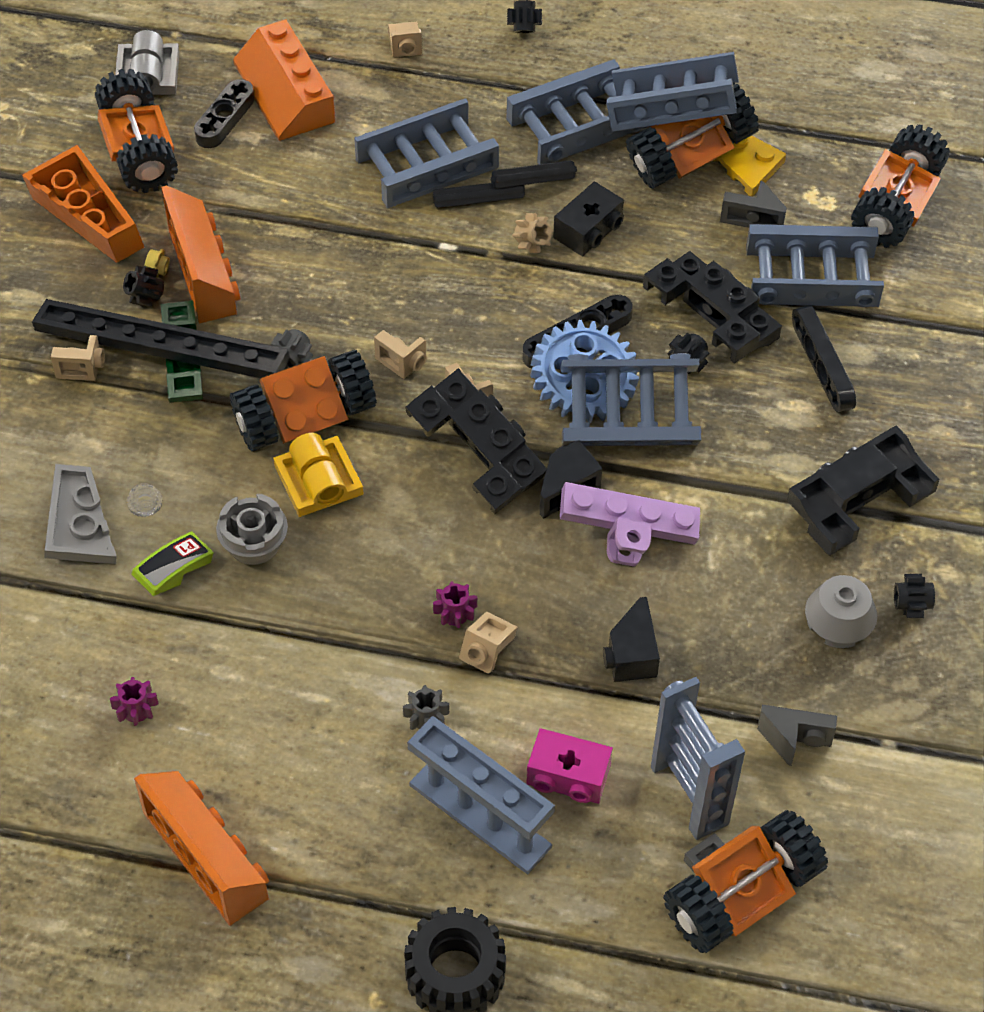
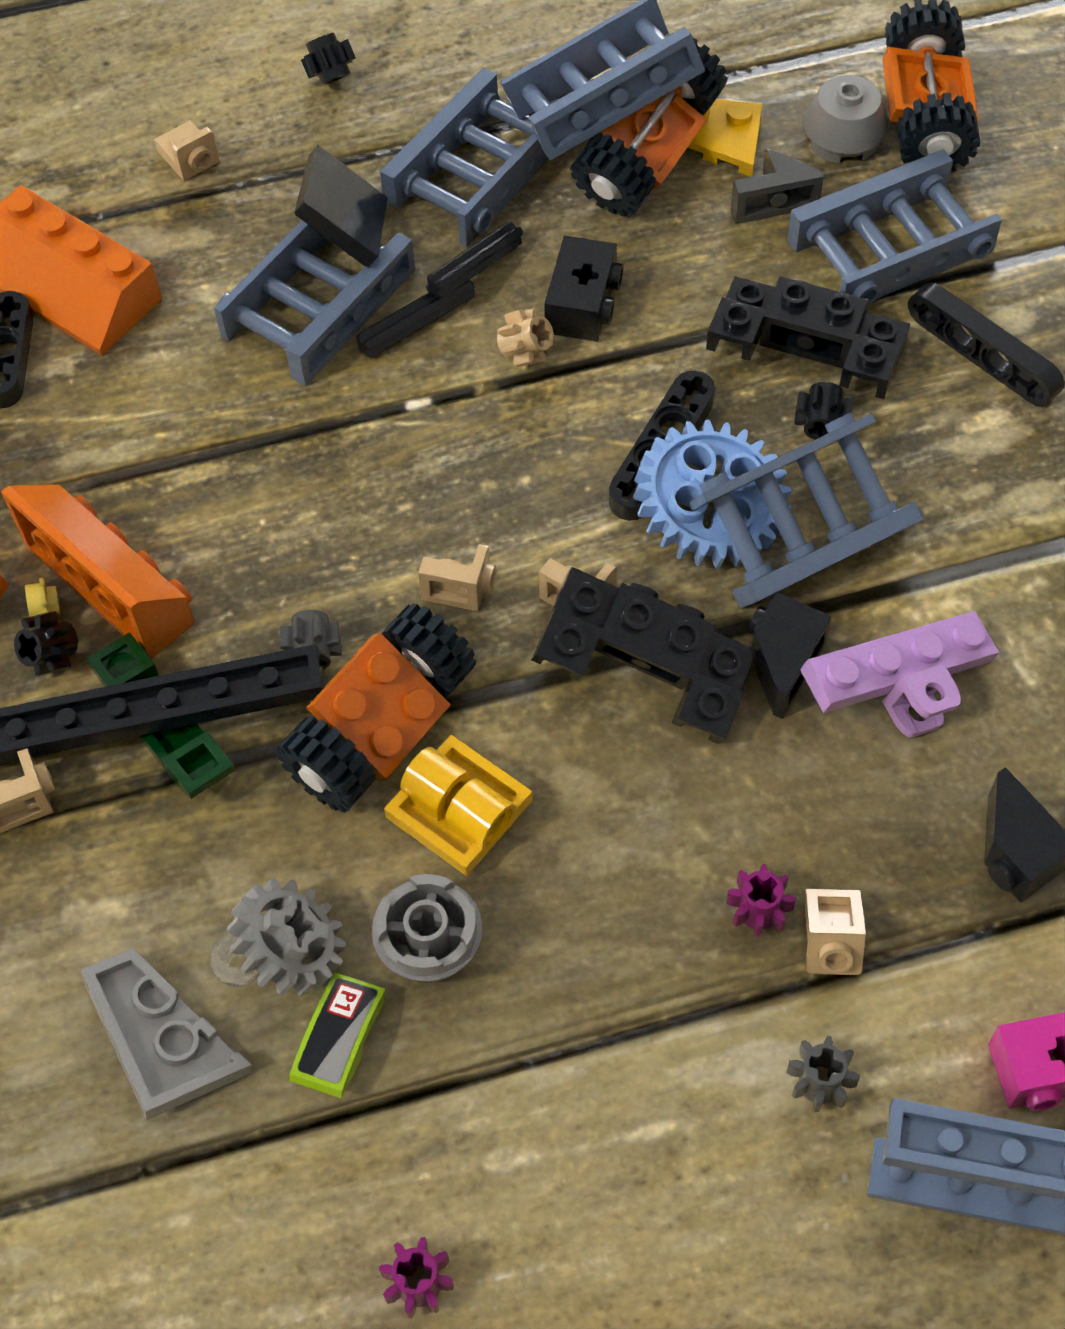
camera: 25 degrees left, 5 degrees up
none -> light grey gear [227,878,346,997]
none -> black tile [294,145,388,268]
none -> light grey cone [803,75,888,163]

